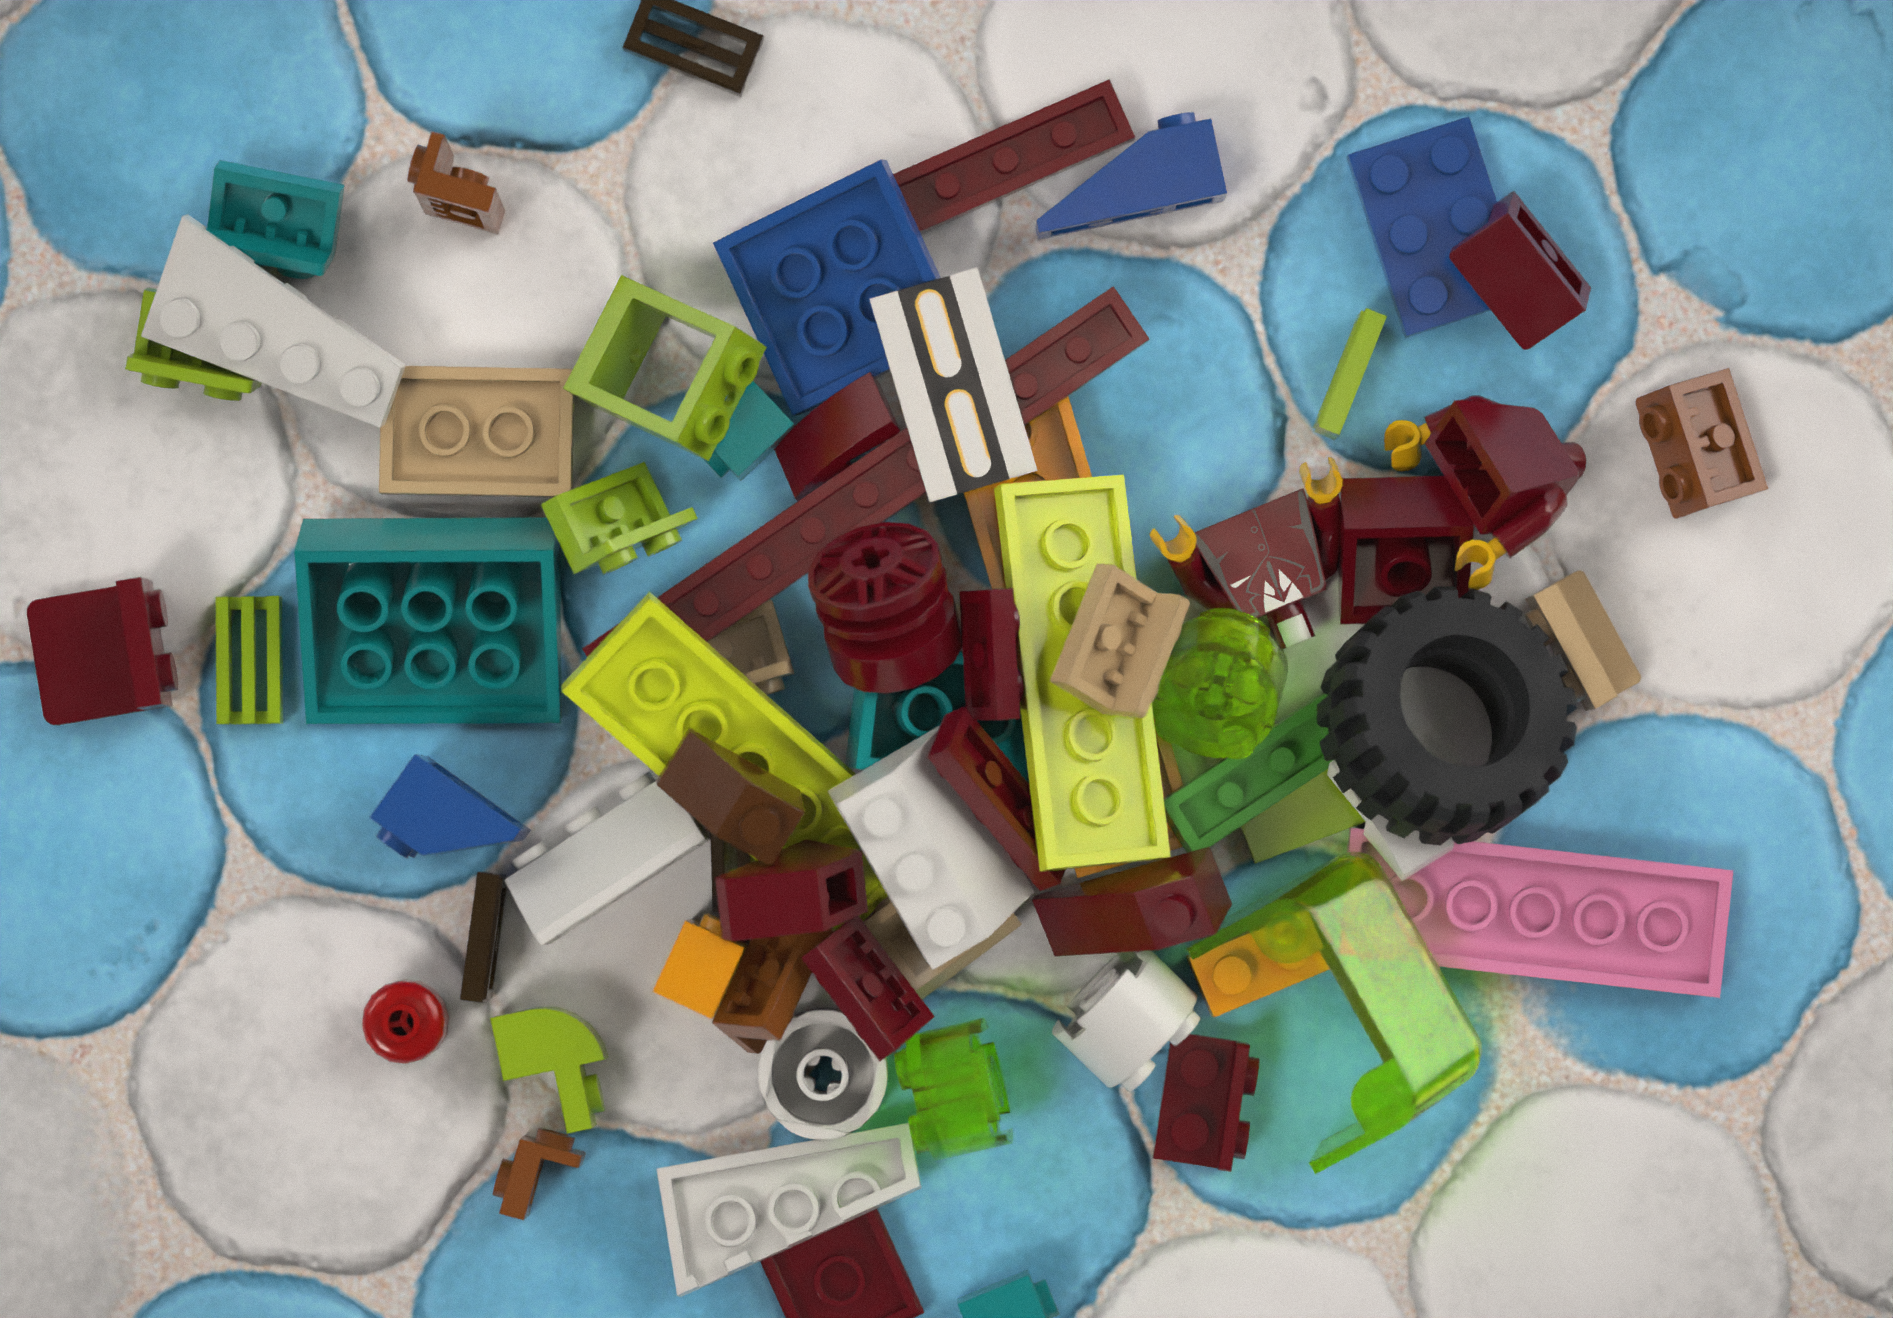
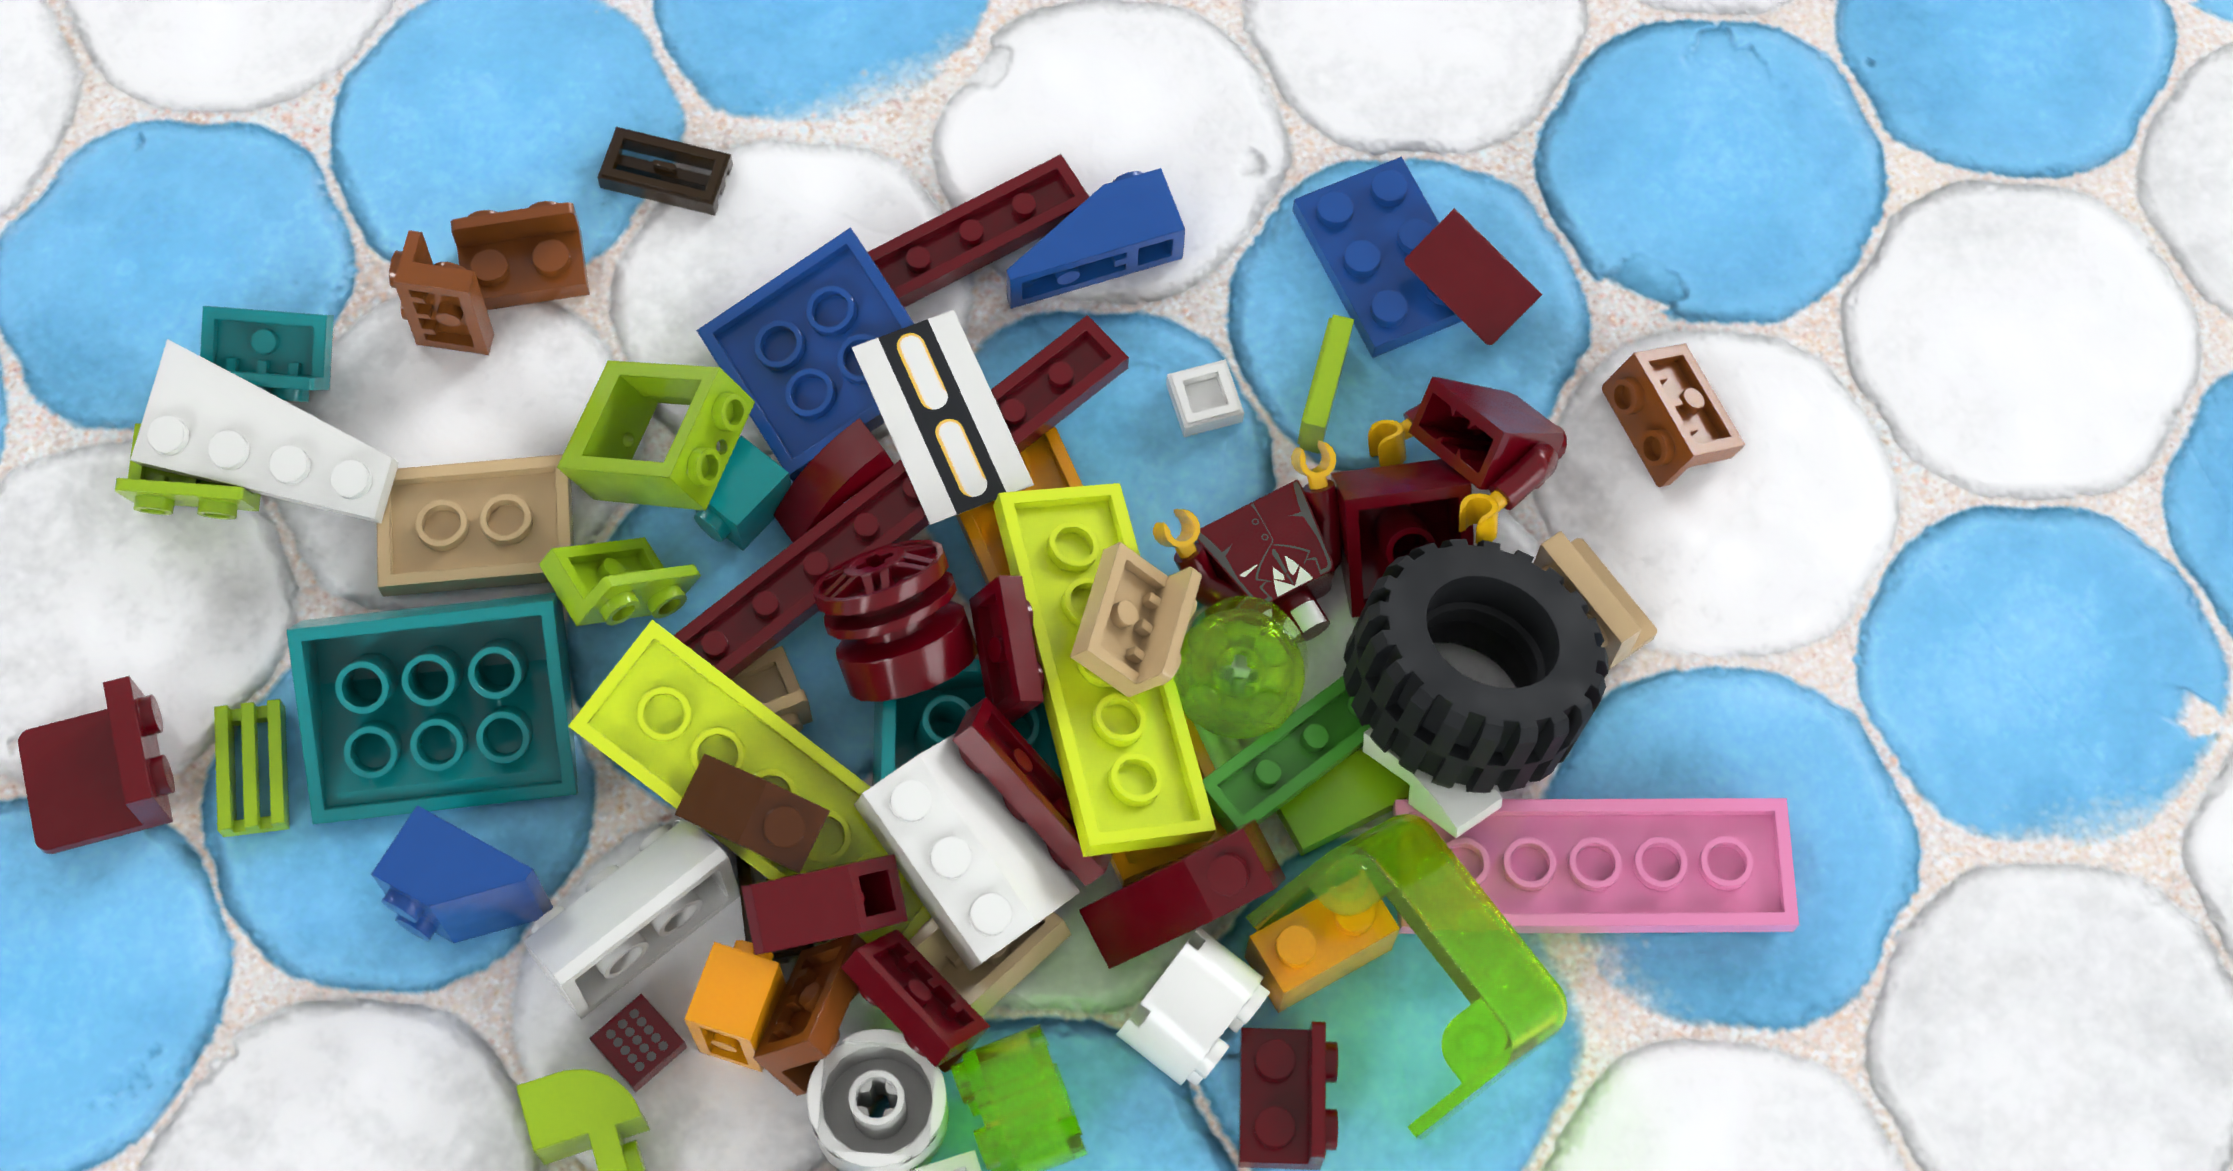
camera: 10 degrees left, 20 degrees down
red head [362,979,449,1064] -> none
dark brown tile [460,872,507,1003] -> none
none -> dark orange bracket [450,201,590,310]
none -> dark red tile [589,993,687,1093]
none -> white tile [1166,359,1244,437]

